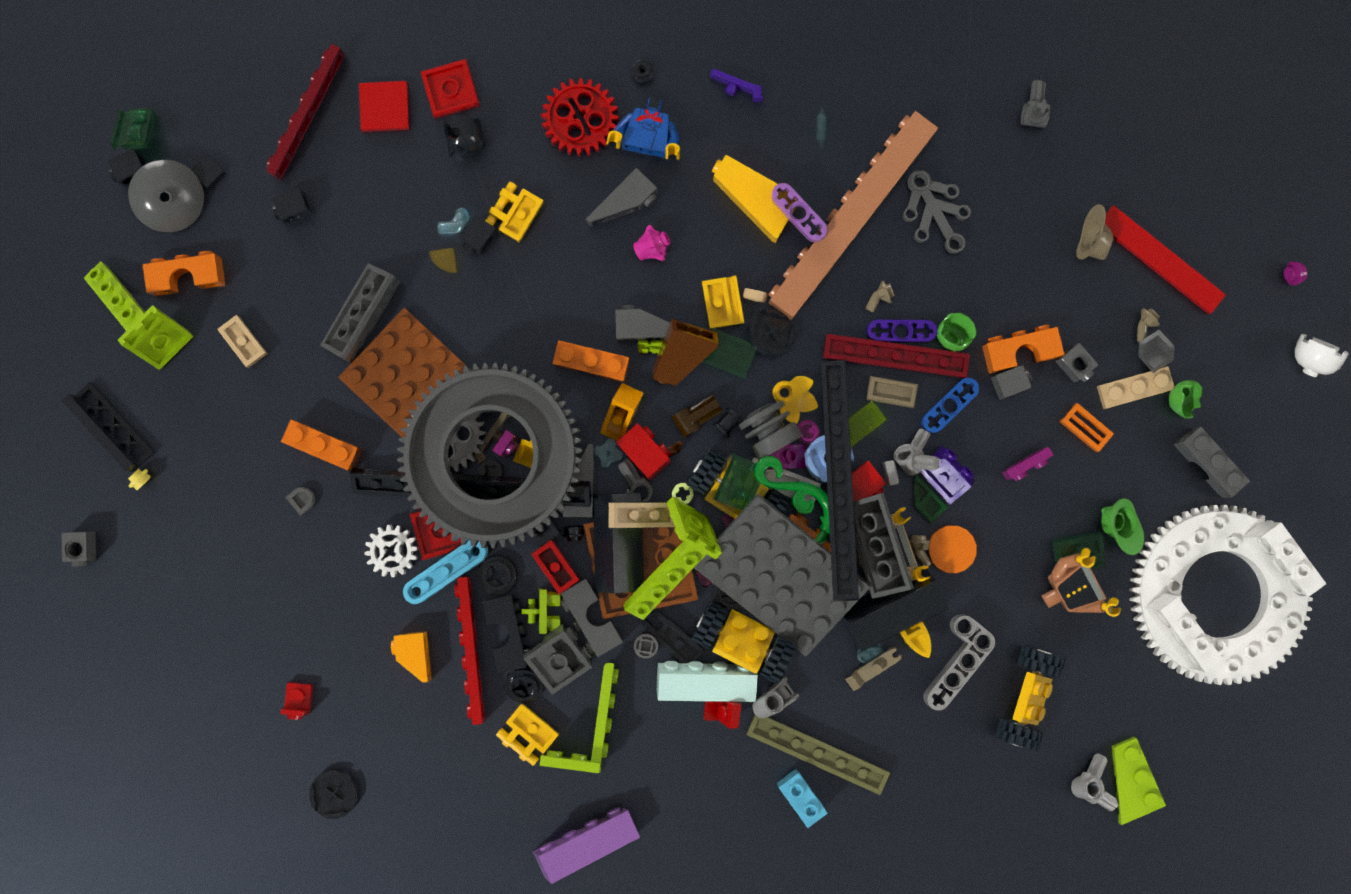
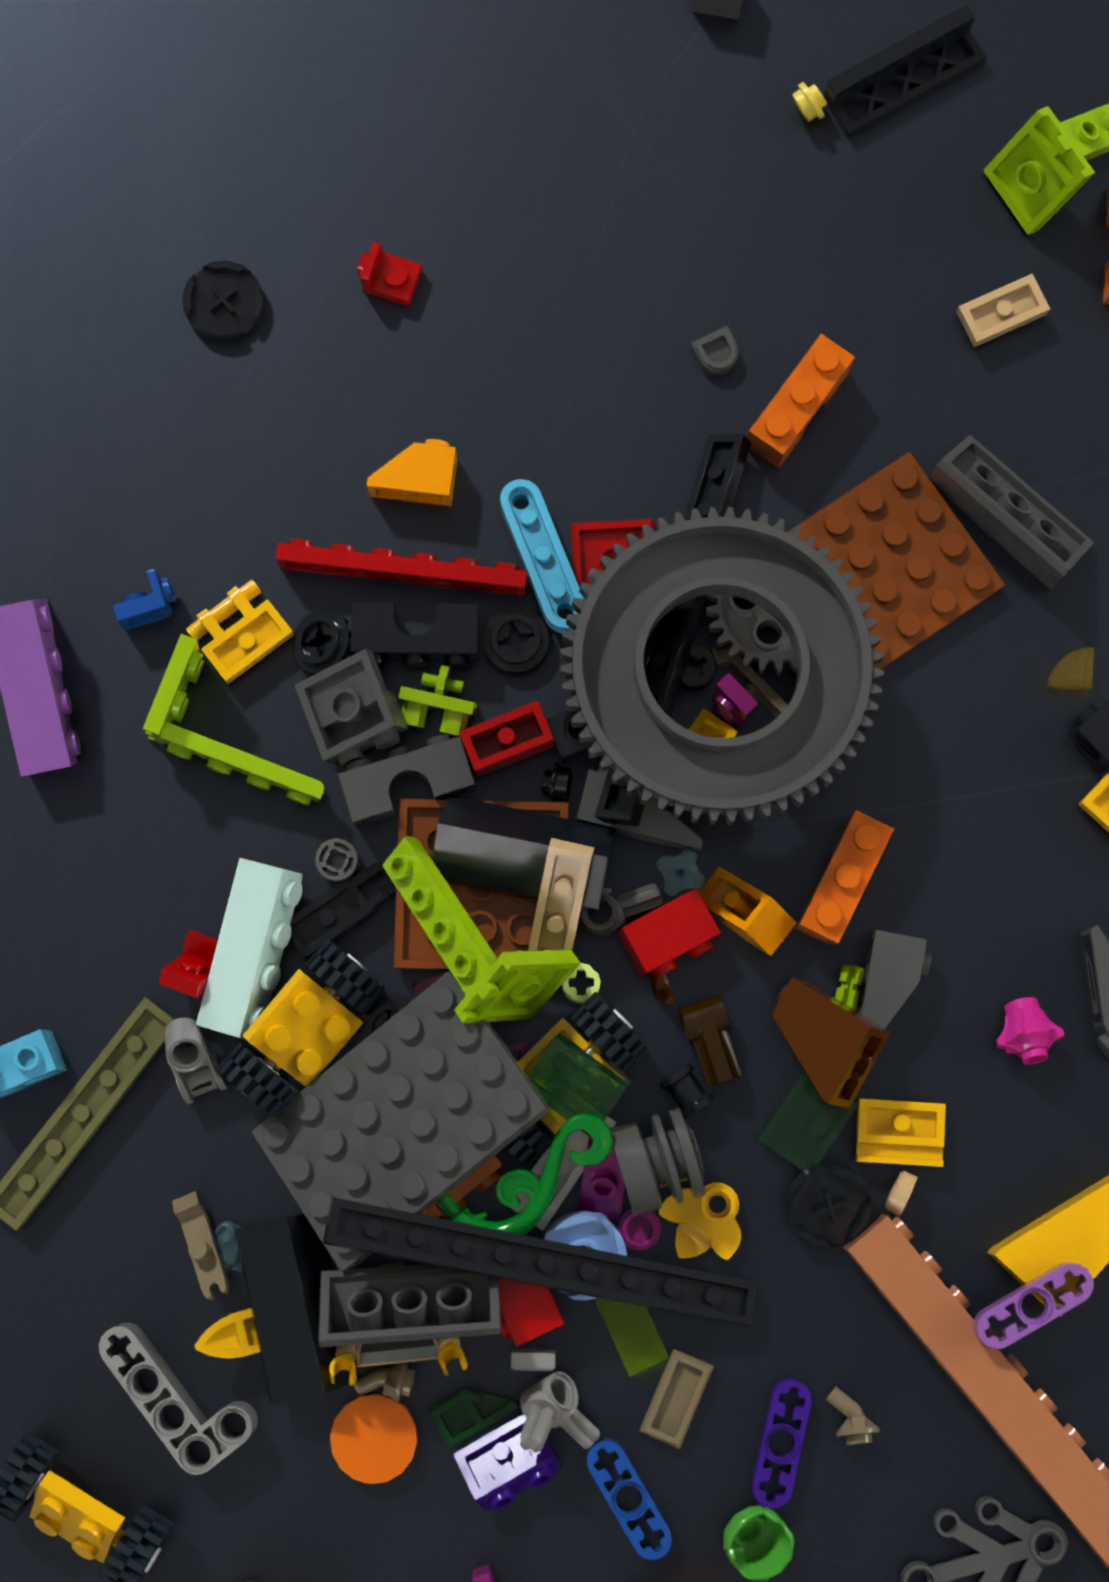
camera: 105 degrees right, 5 degrees down
white gear [364,525,419,577] -> none
dark red plate [823,334,970,378] -> none
none -> blue bracket [113,568,176,631]

